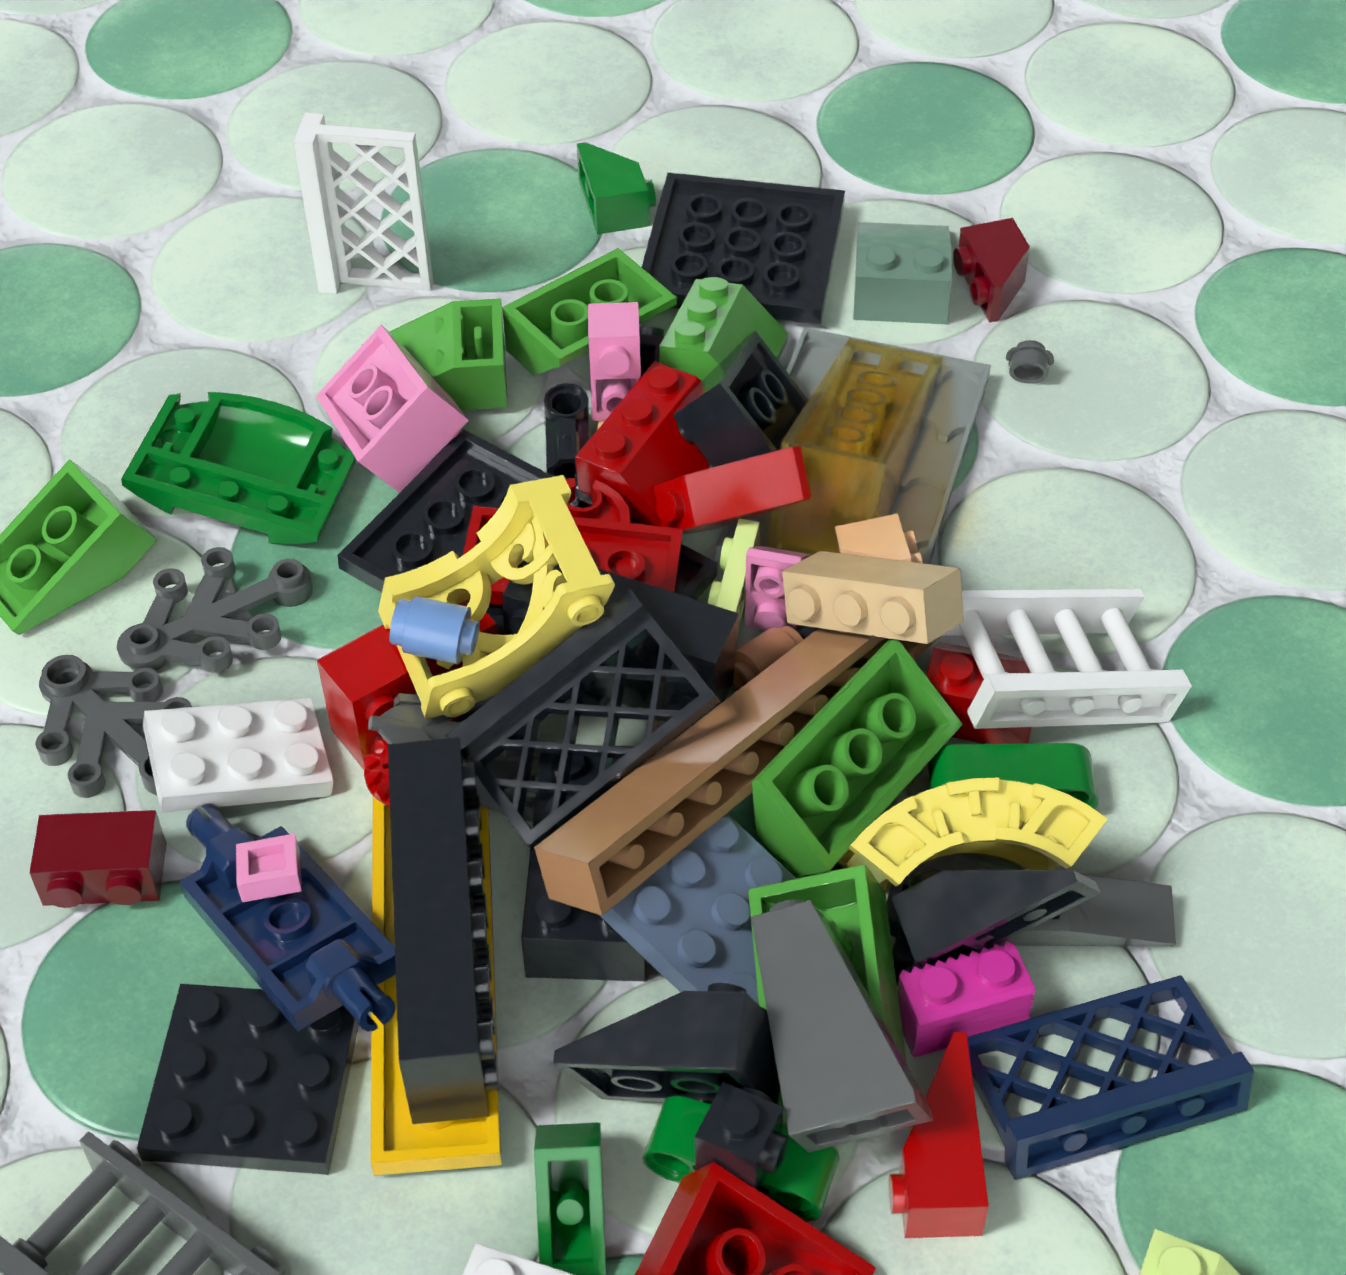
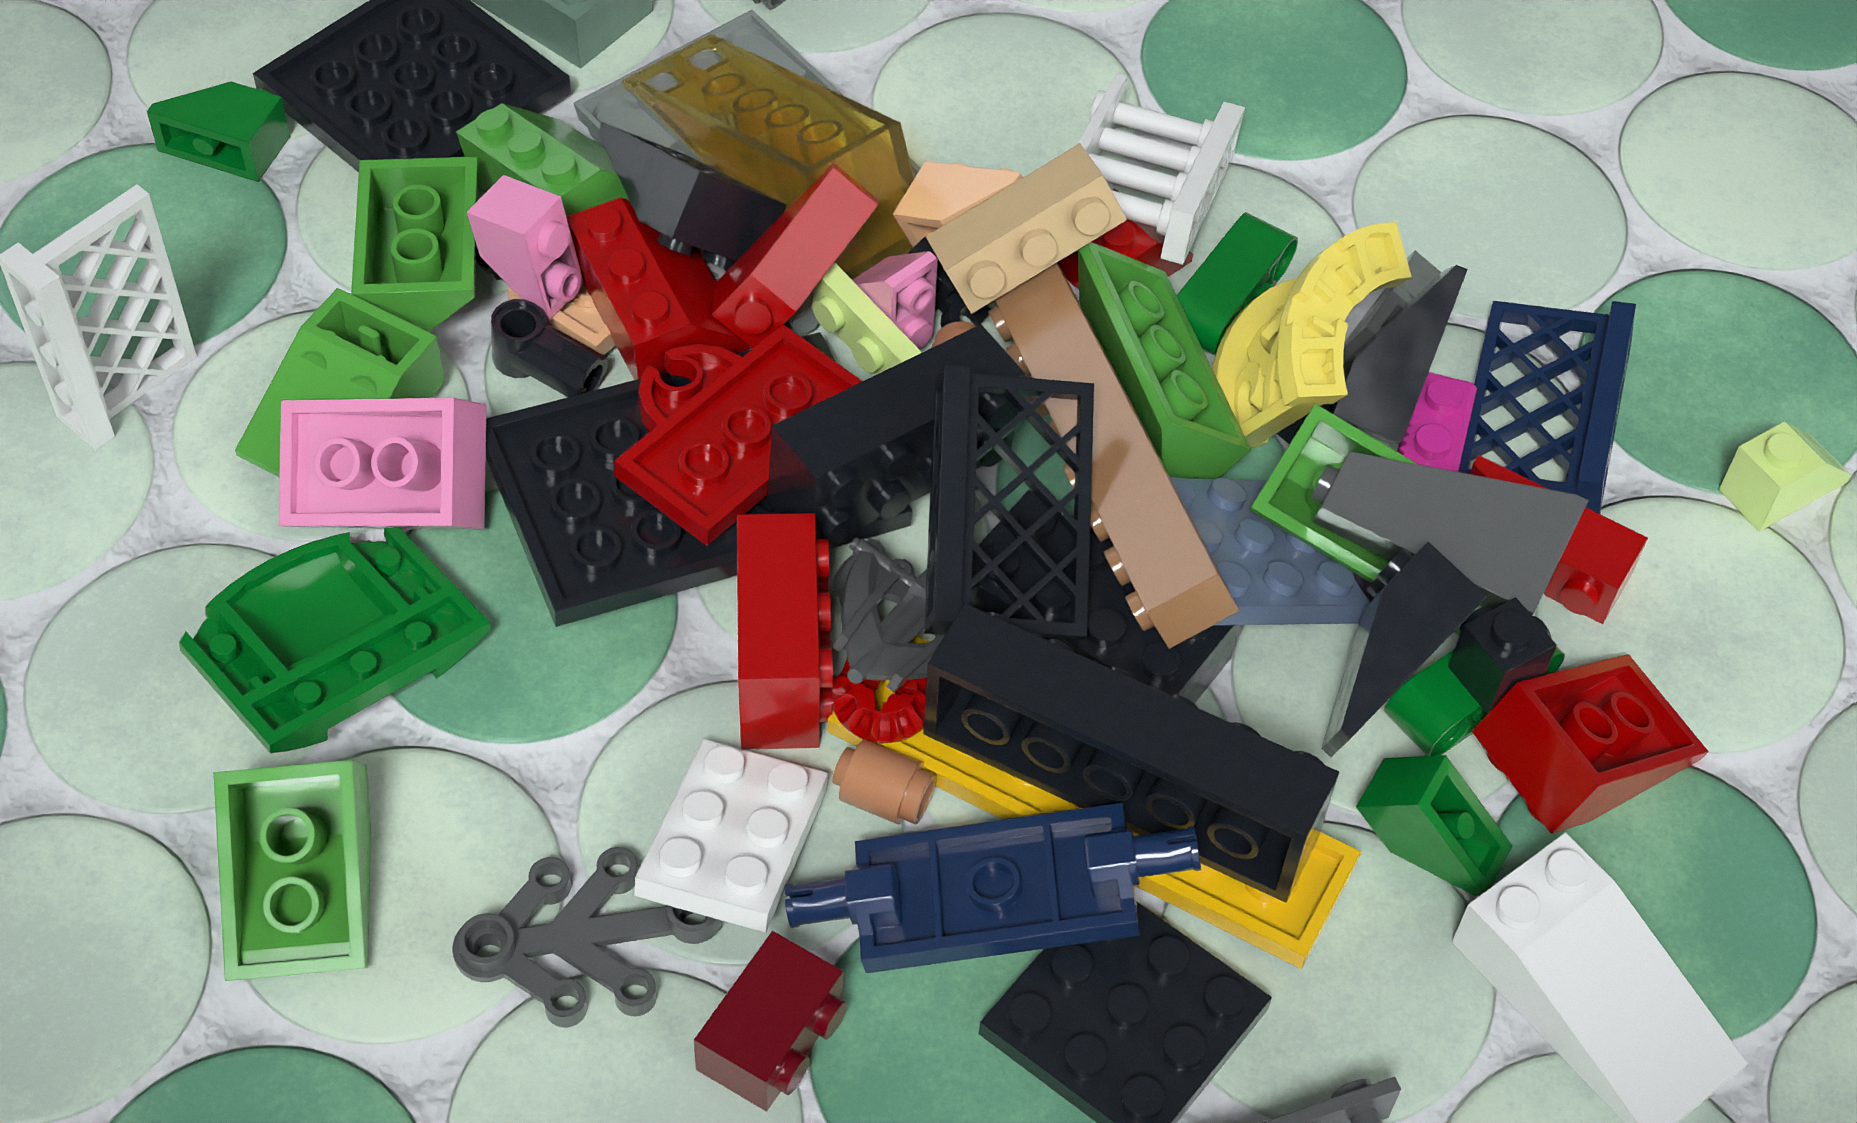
camera: 60 degrees left, 5 degrees up
dark grey plant [117,547,313,673] -> none
bright pink plate [236,833,302,903] -> none
light yellow fence [378,475,615,719] -> none
medium blue brick [389,596,480,664] -> none
none -> nougat brick [832,739,936,825]

